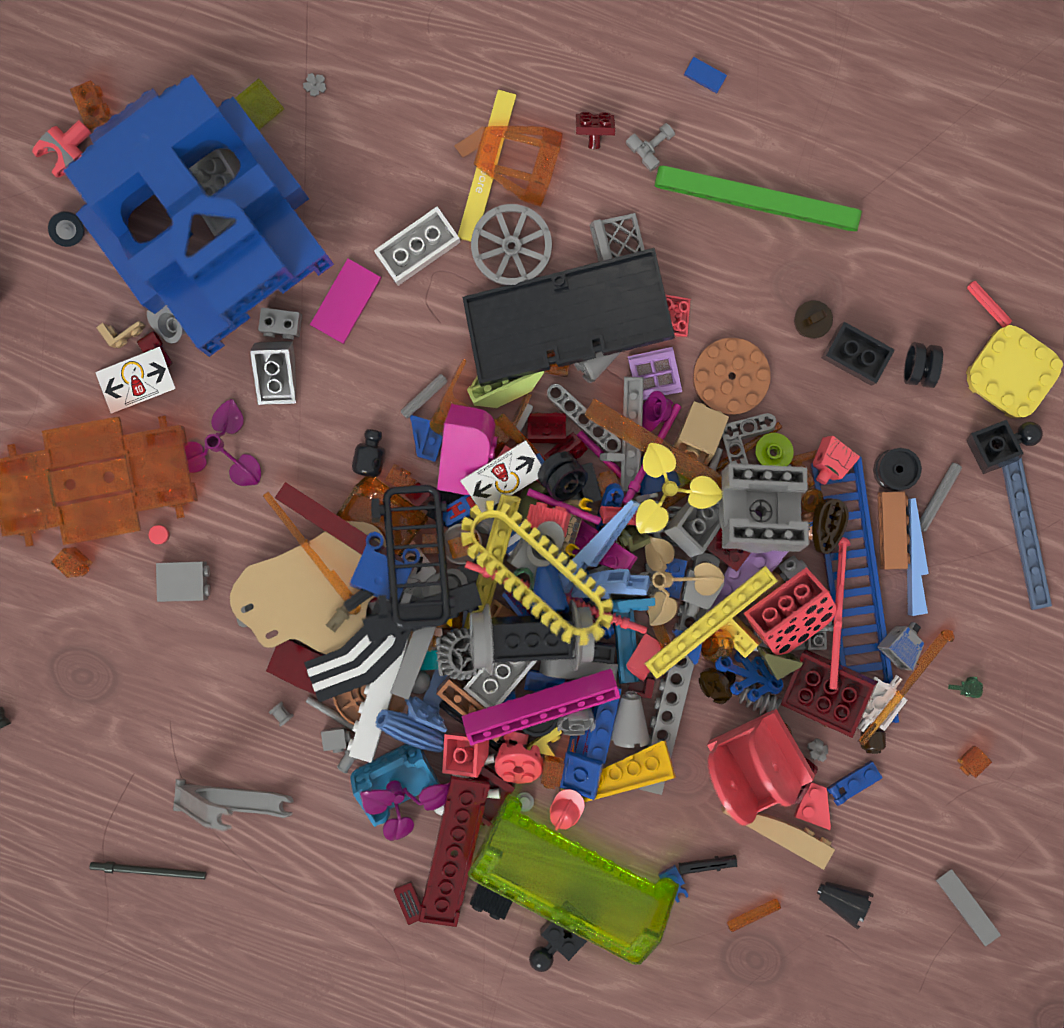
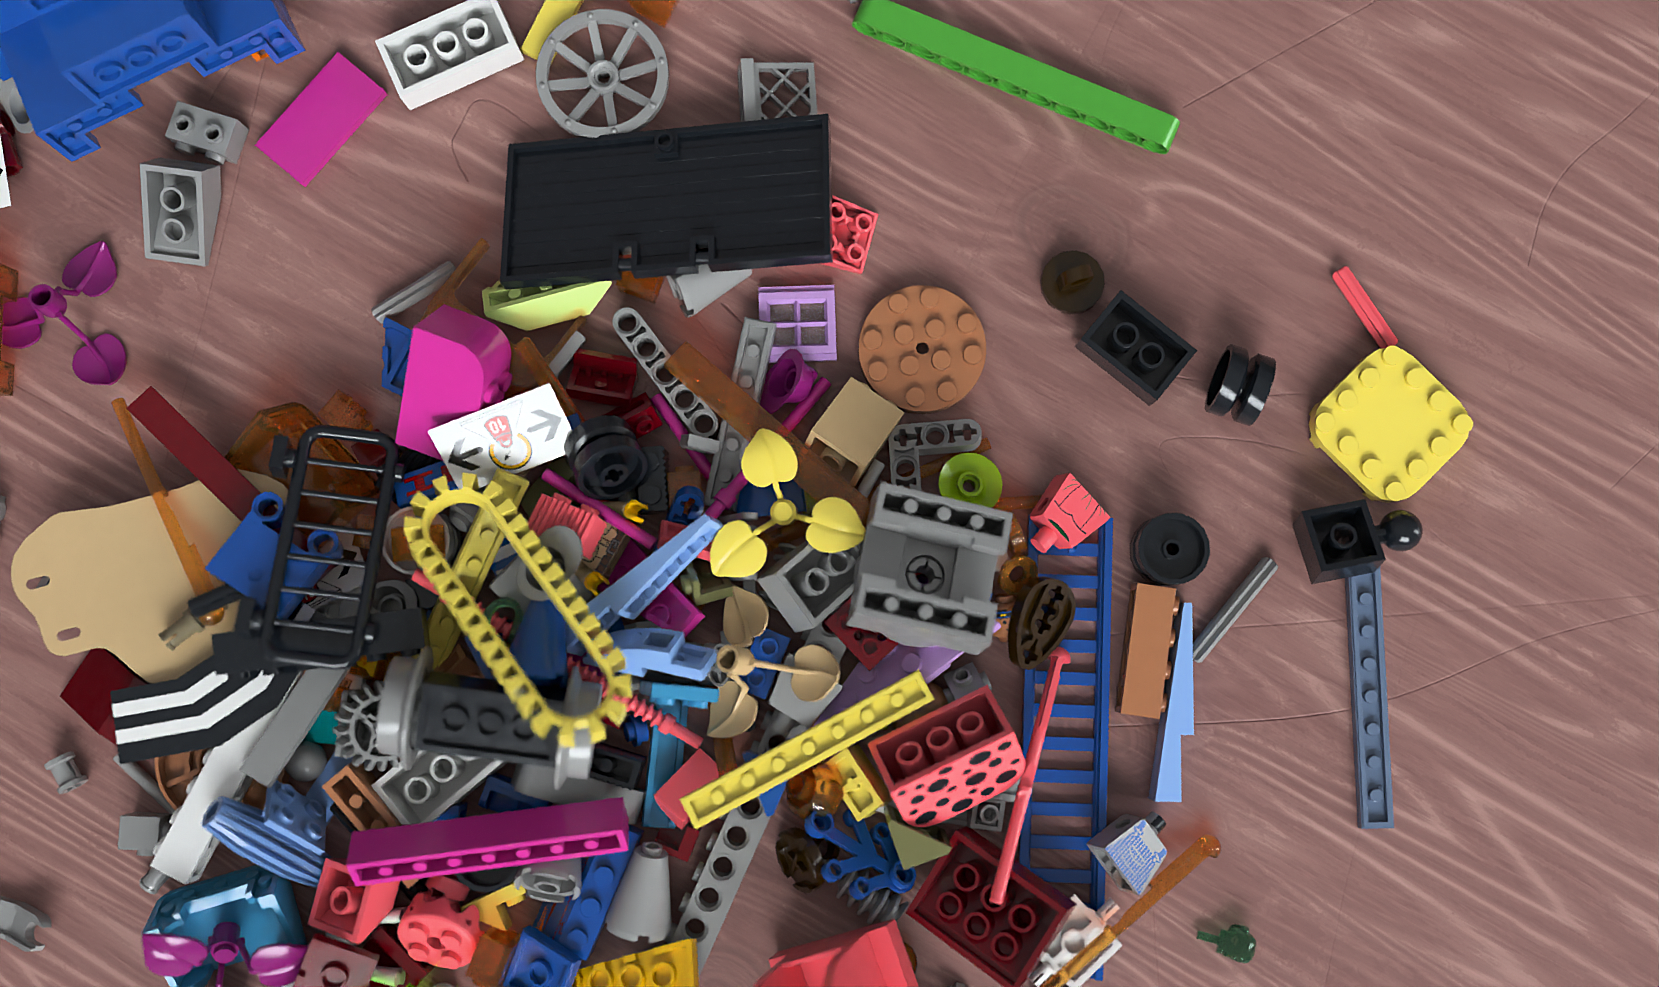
camera: 15 degrees right, 5 degrees down
black piece [352,429,385,477] -> none

